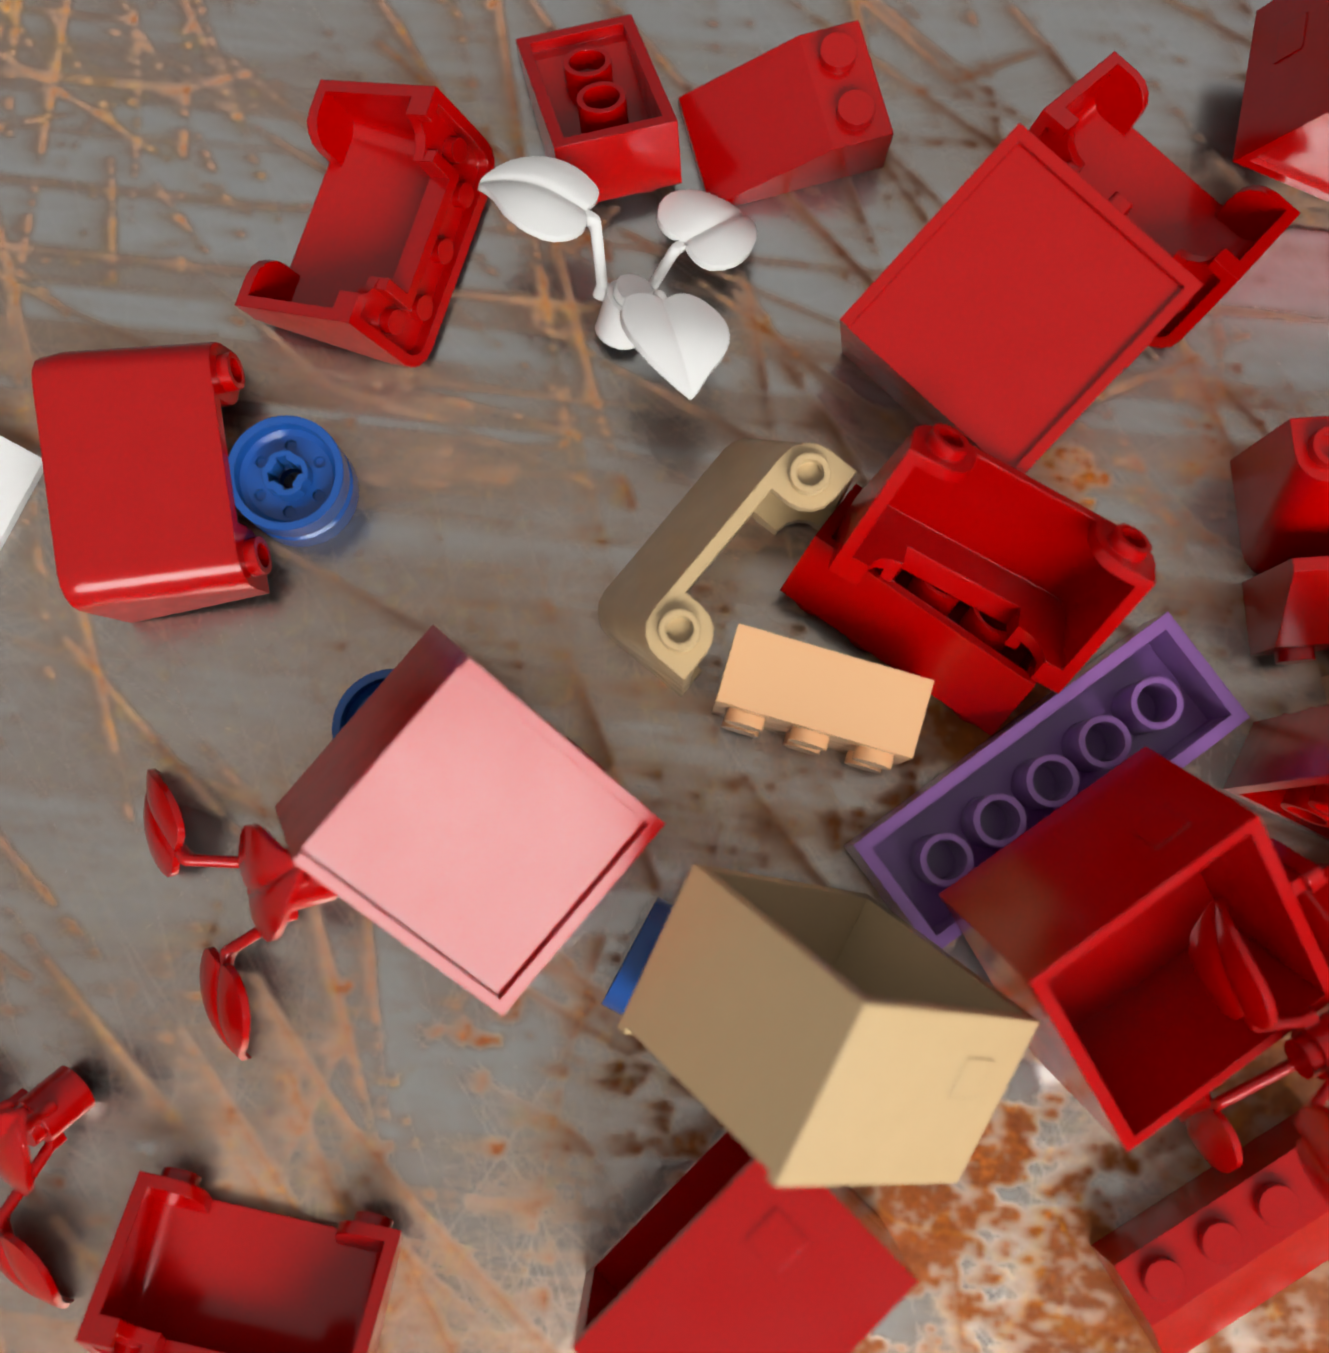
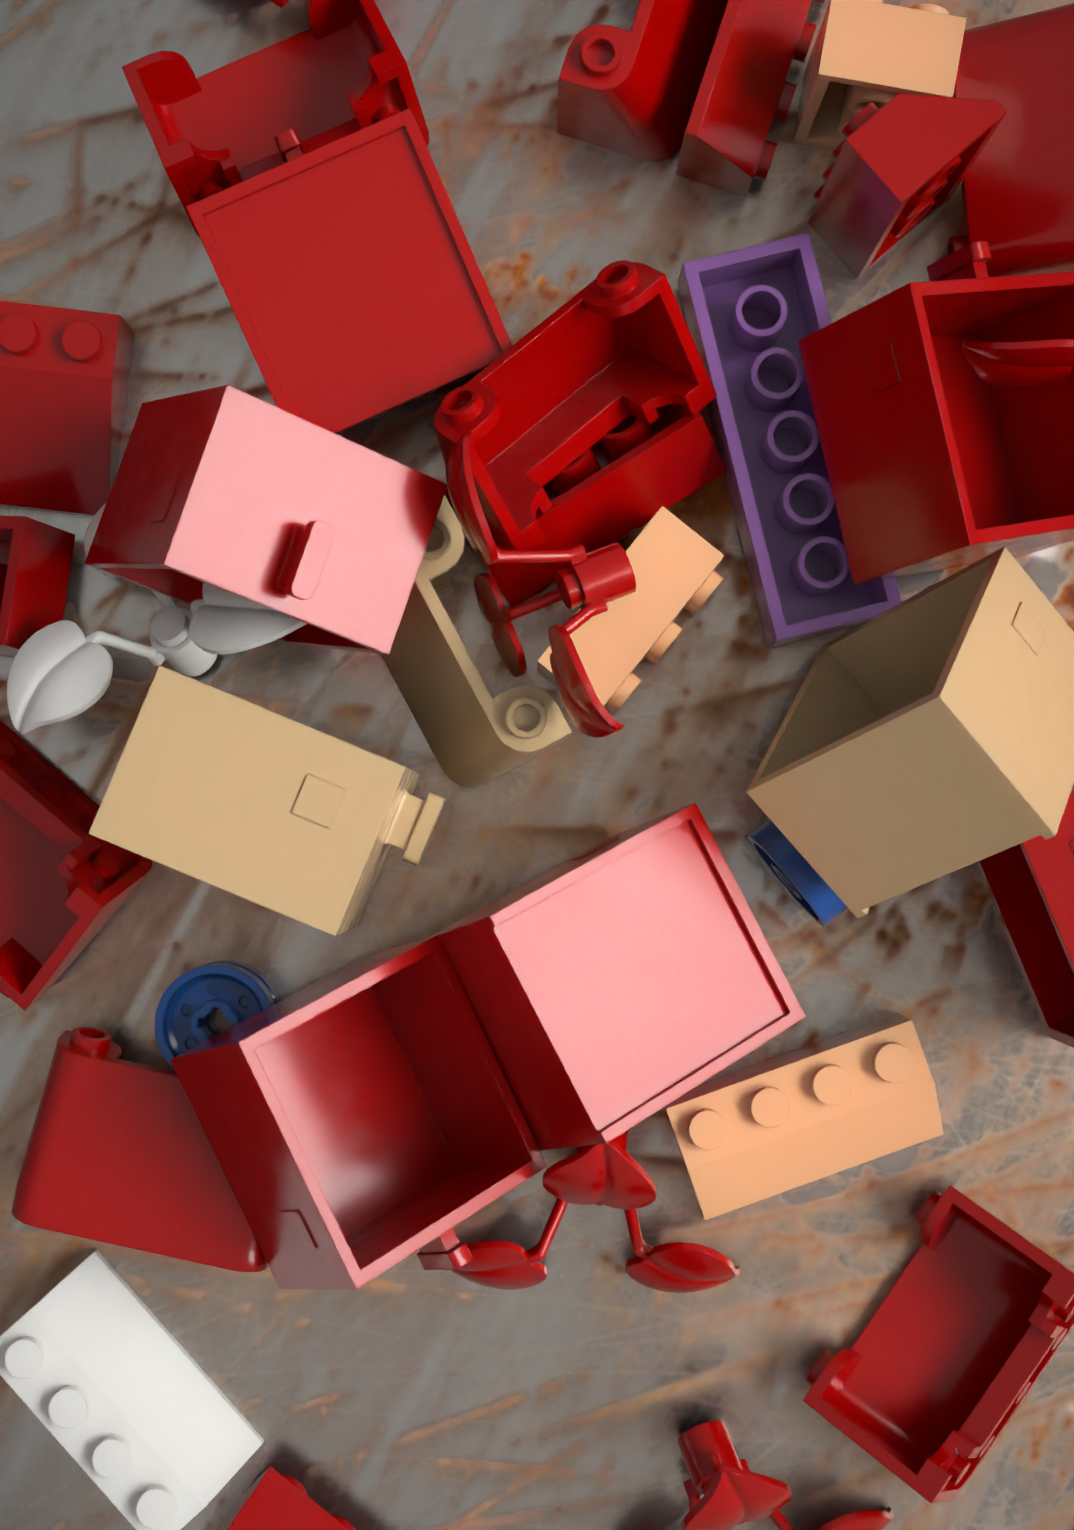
camera: 70 degrees left, 5 degrees up
none -> piece [84,385,448,654]
none -> tan piece [88,665,446,936]
none -> red piece [170,935,547,1289]
none -> red plant [445,433,636,738]
none -> light nougat slope [664,1013,944,1220]

